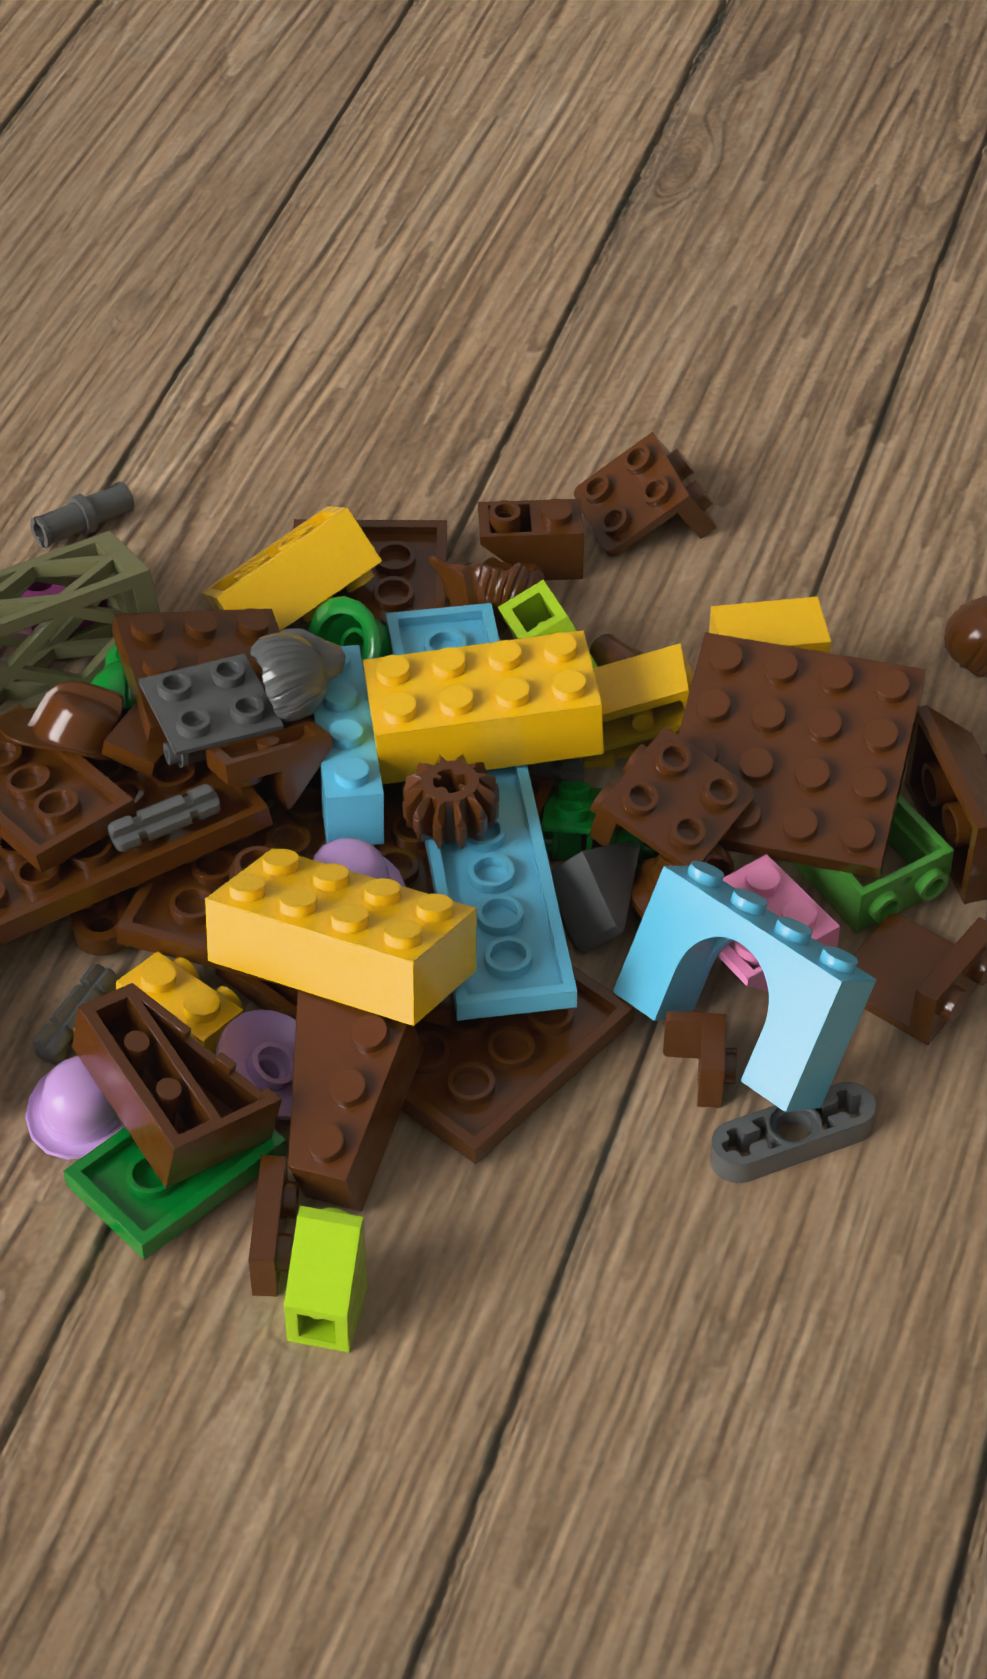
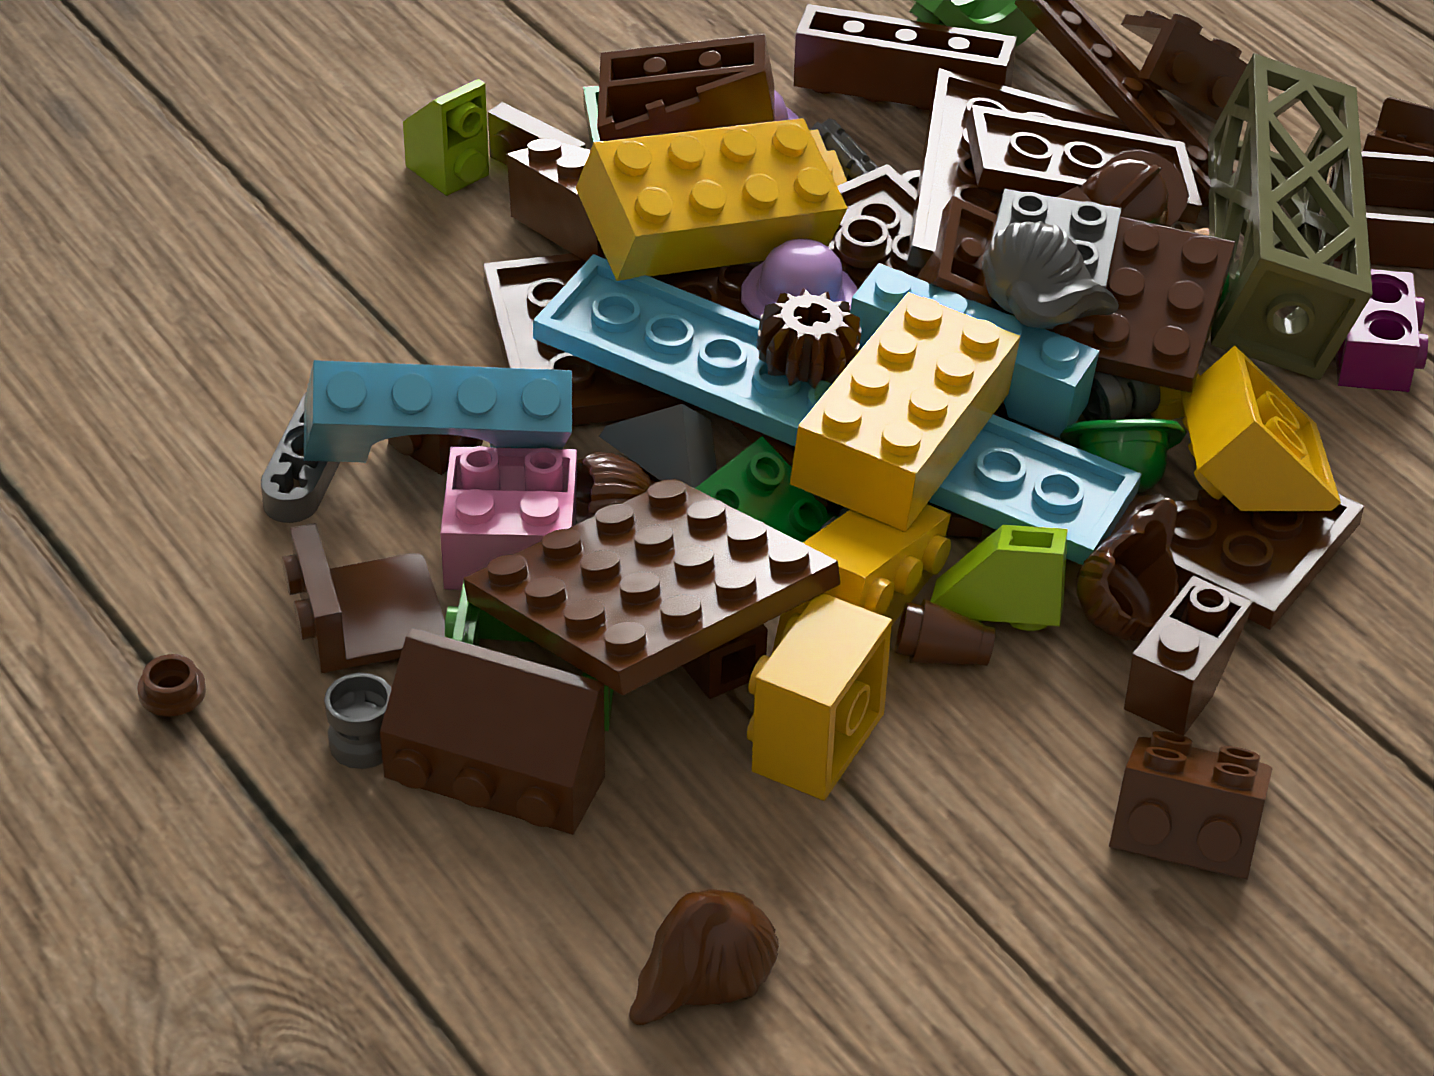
camera: 125 degrees right, 5 degrees down
dark grey axle [108,784,221,852] -> none
reddish brown bracket [589,726,754,866] -> none

